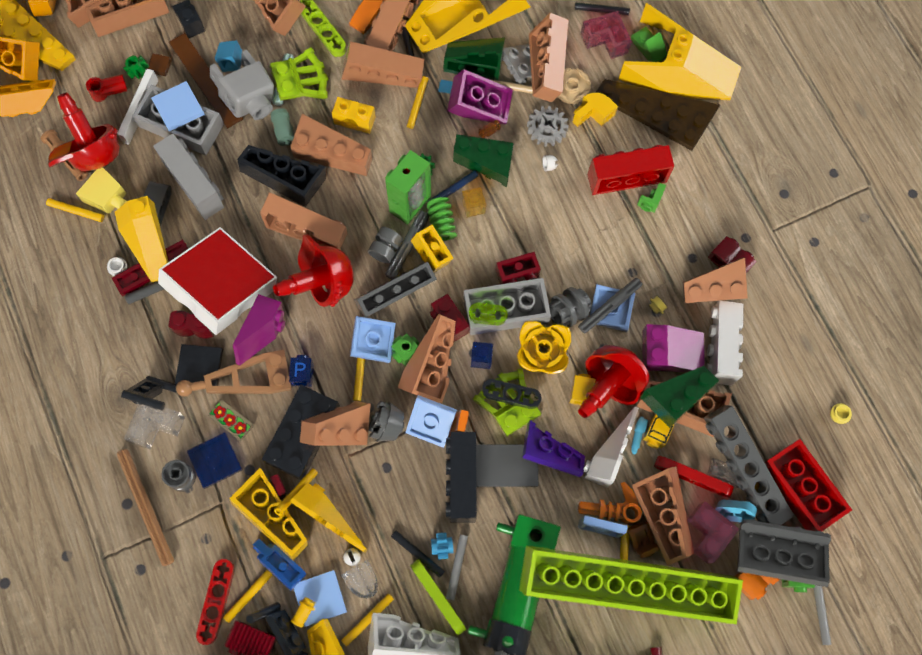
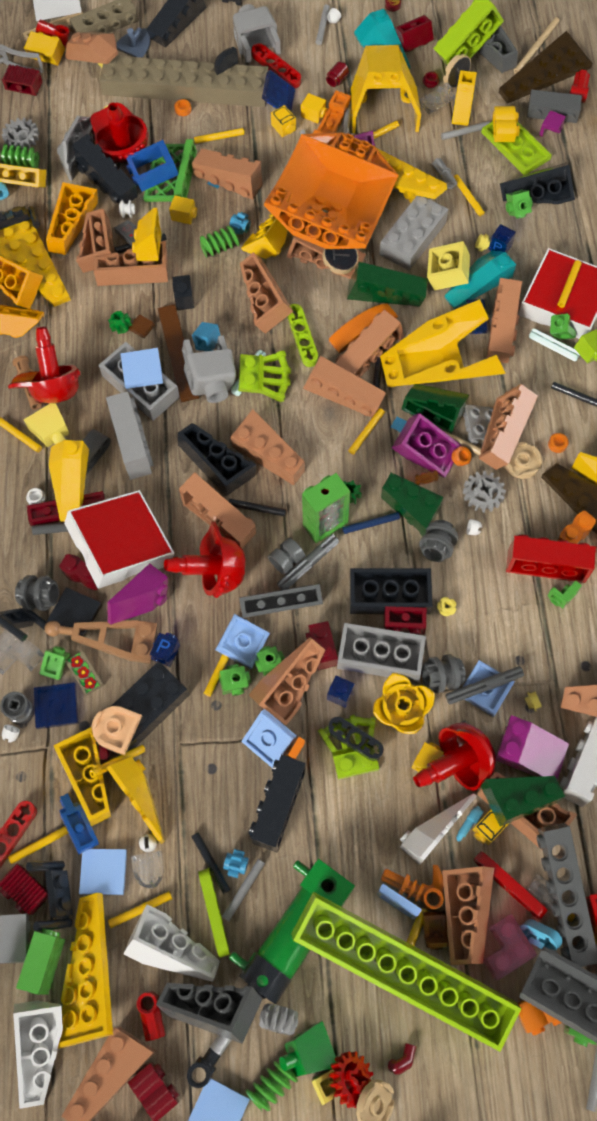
camera: 25 degrees right, 5 degrees down
red piece [86,74,128,102] -> none
white tile [117,69,158,145] -> none
sand green piece [270,108,295,146] -> none
yellow pin [291,597,316,628] -> none
nougat wedge [300,401,370,446] -> none
yellow brick [332,97,376,134] -> none
dark grey cone [368,401,405,442] -> none
yellow brick [411,225,453,272] -> none
bright green piece [427,197,457,241] -> none
clear yellow brick [462,187,486,218] -> none
clear neon green beam [468,303,508,326] -> none
dark grey tile [476,445,539,487] -> none
dark purple wing [522,420,585,477] -> none
yellow brick [573,93,618,127] -> none
clear pink brick [580,11,632,59] -> none
none -> white hinge [1,725,20,743]
none -> dark grey piece [15,575,59,611]
none -> bright green bracket [39,646,70,680]
none -> light nougat tile [91,706,142,756]
none -> bright green brick [219,664,251,696]
none -> black piece [229,499,286,517]
none -> black brick [349,568,433,614]
none -> dark grey piece [419,520,459,562]
none -> light yellow plate [437,597,457,616]
none -> orange tile [452,446,472,466]
none -> orange tile [548,433,568,453]
none -> orange brick [557,511,596,544]

